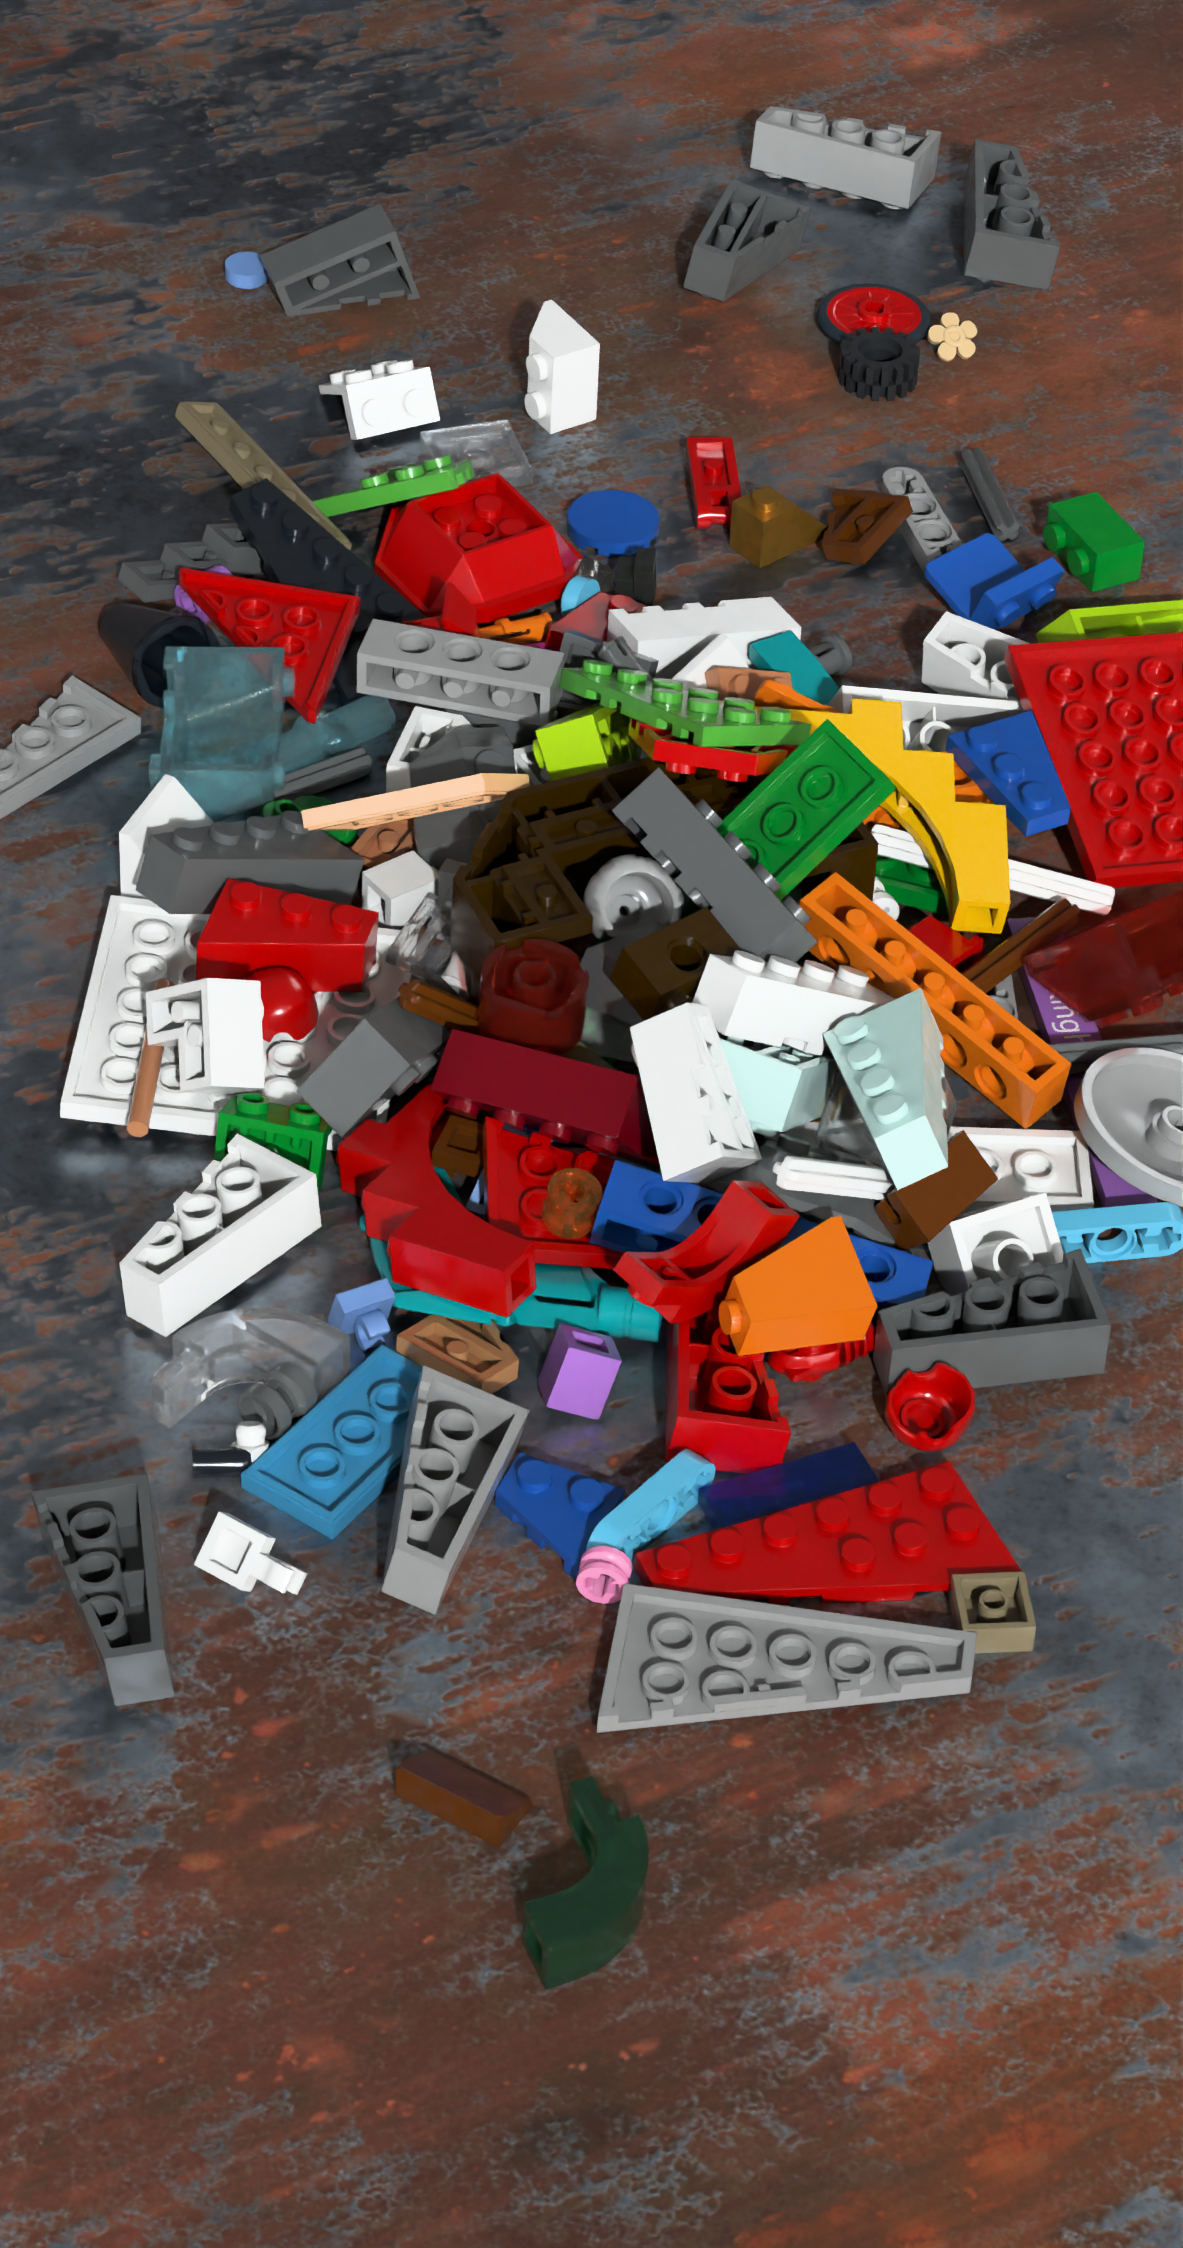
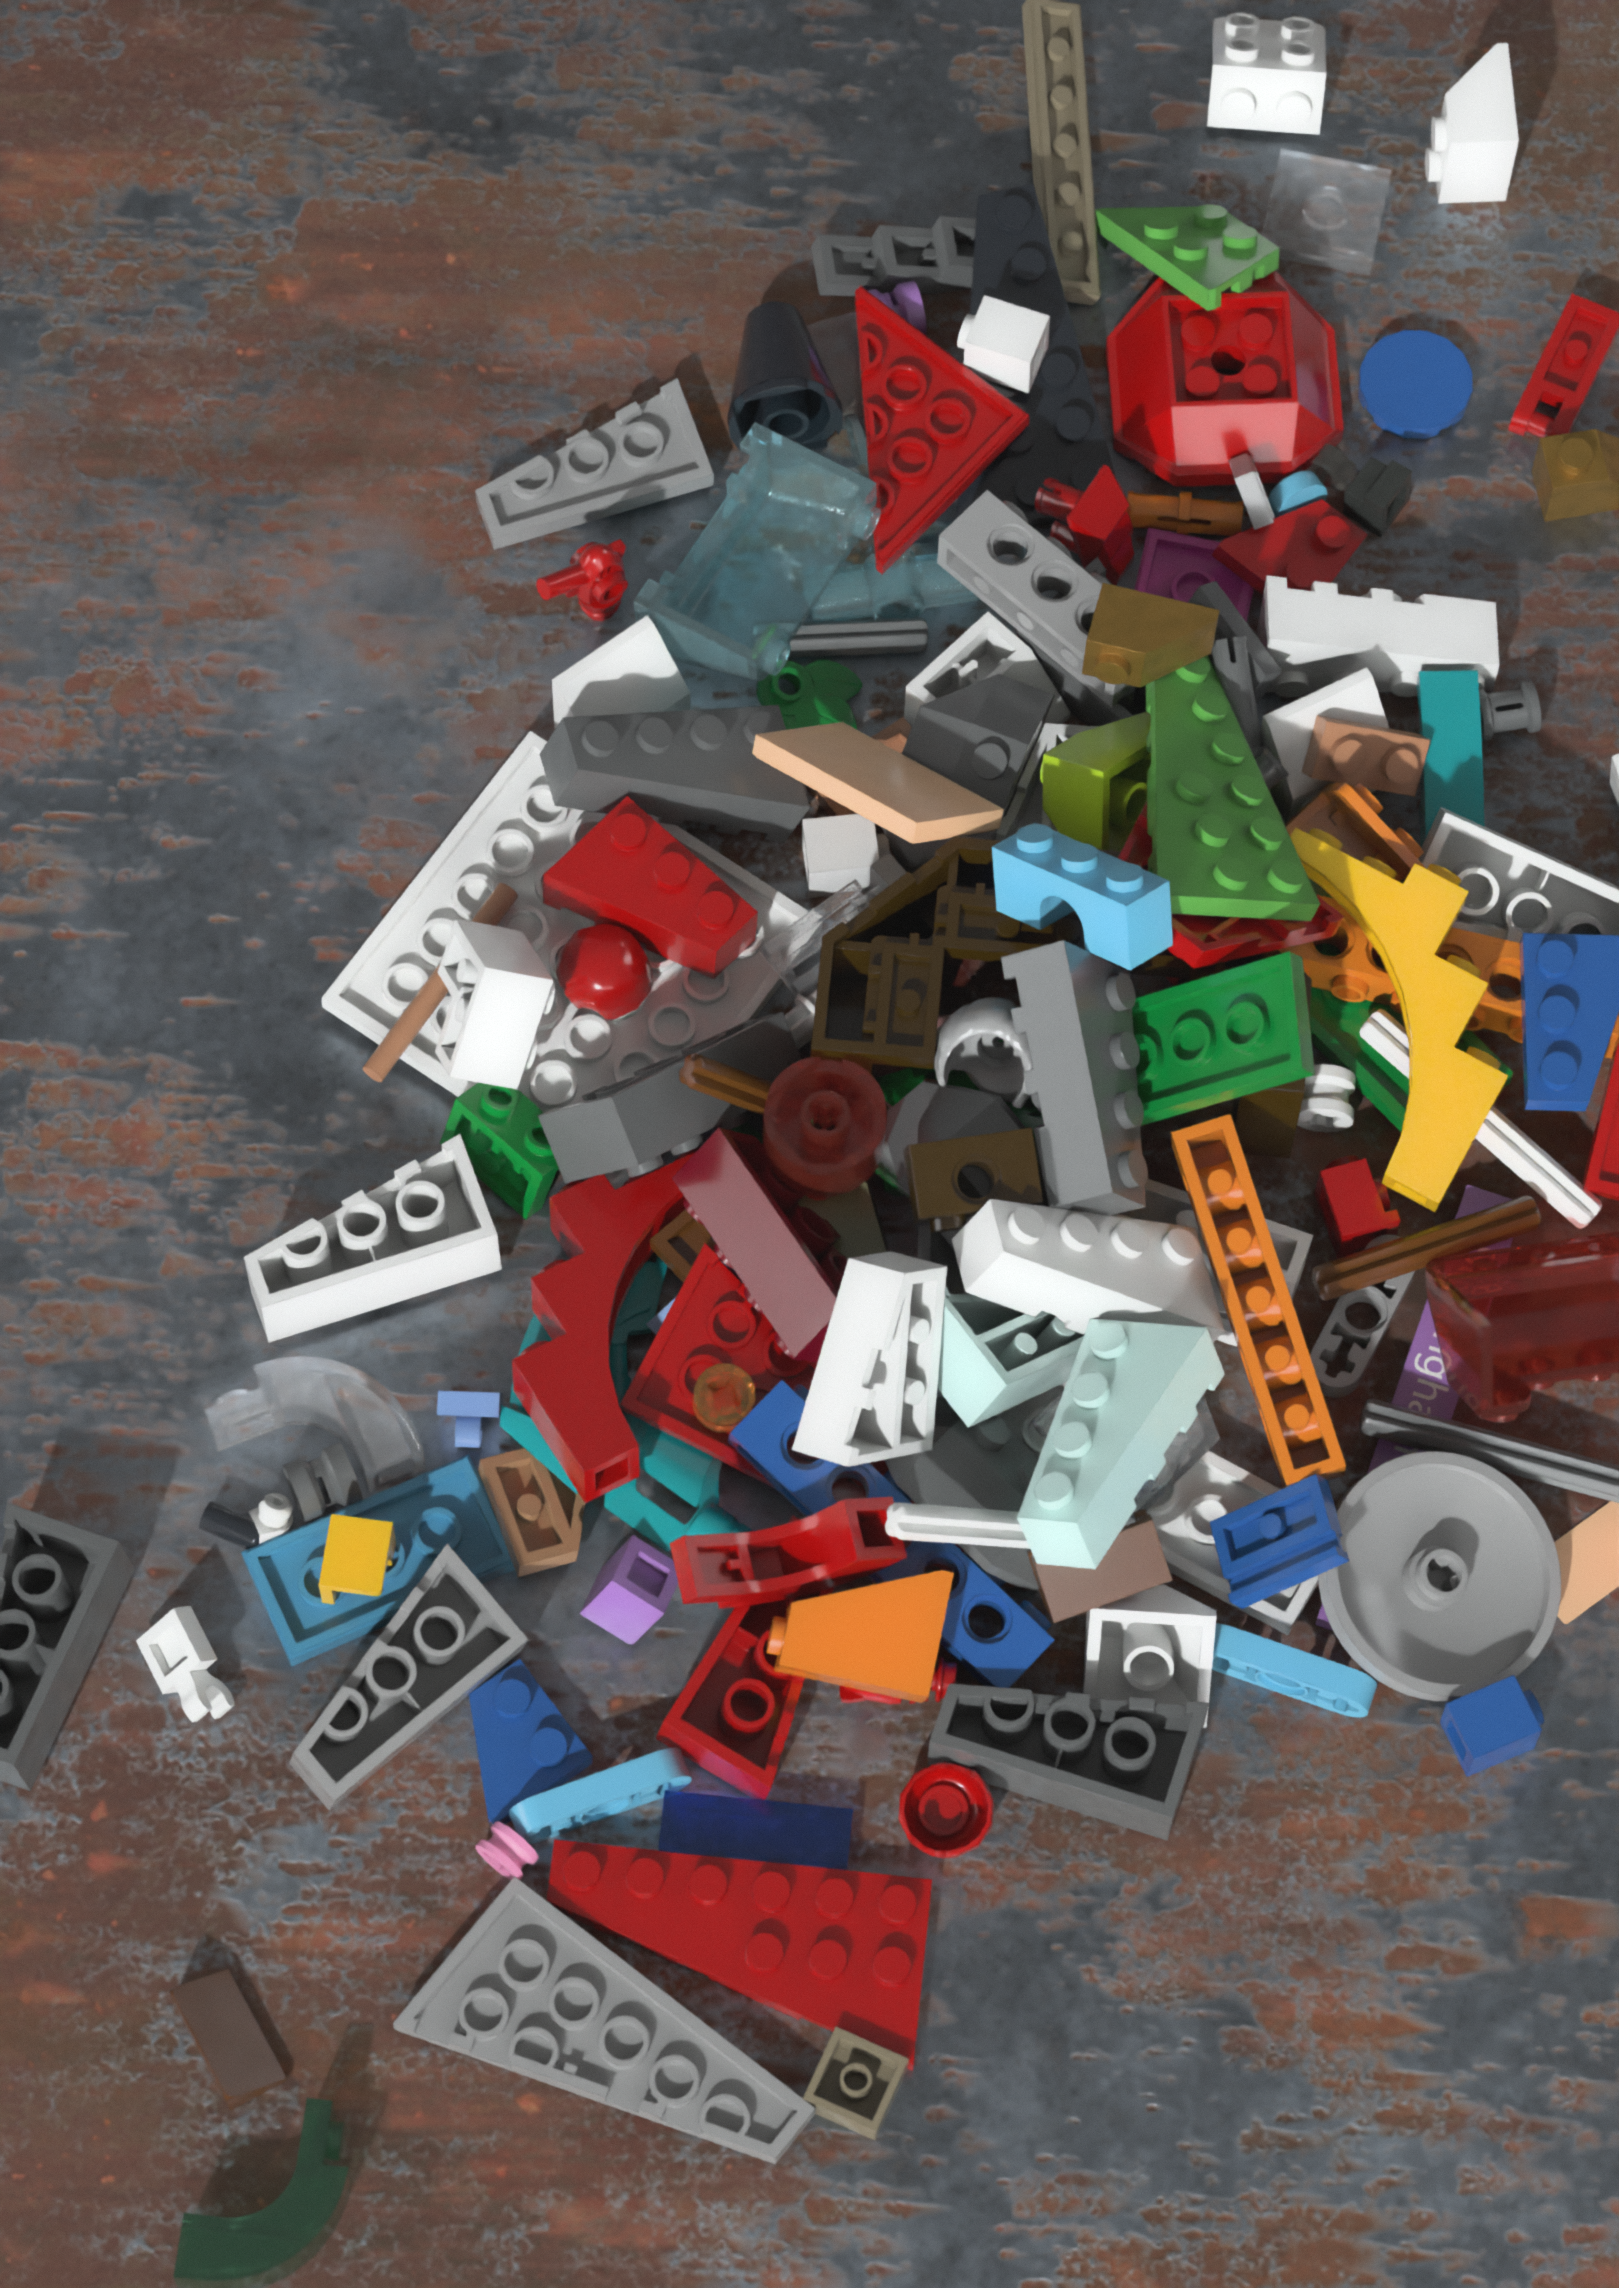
camera: 30 degrees right, 25 degrees up
none -> yellow panel [319,1514,396,1605]
none -> red piece [536,539,628,621]
none -> white brick [957,295,1050,393]
none -> medium azure arch [992,823,1173,970]
none -> pearl gold slope [1082,583,1220,688]
none -> blue plate [1209,1474,1349,1609]
none -> light grey tile [1228,453,1275,530]

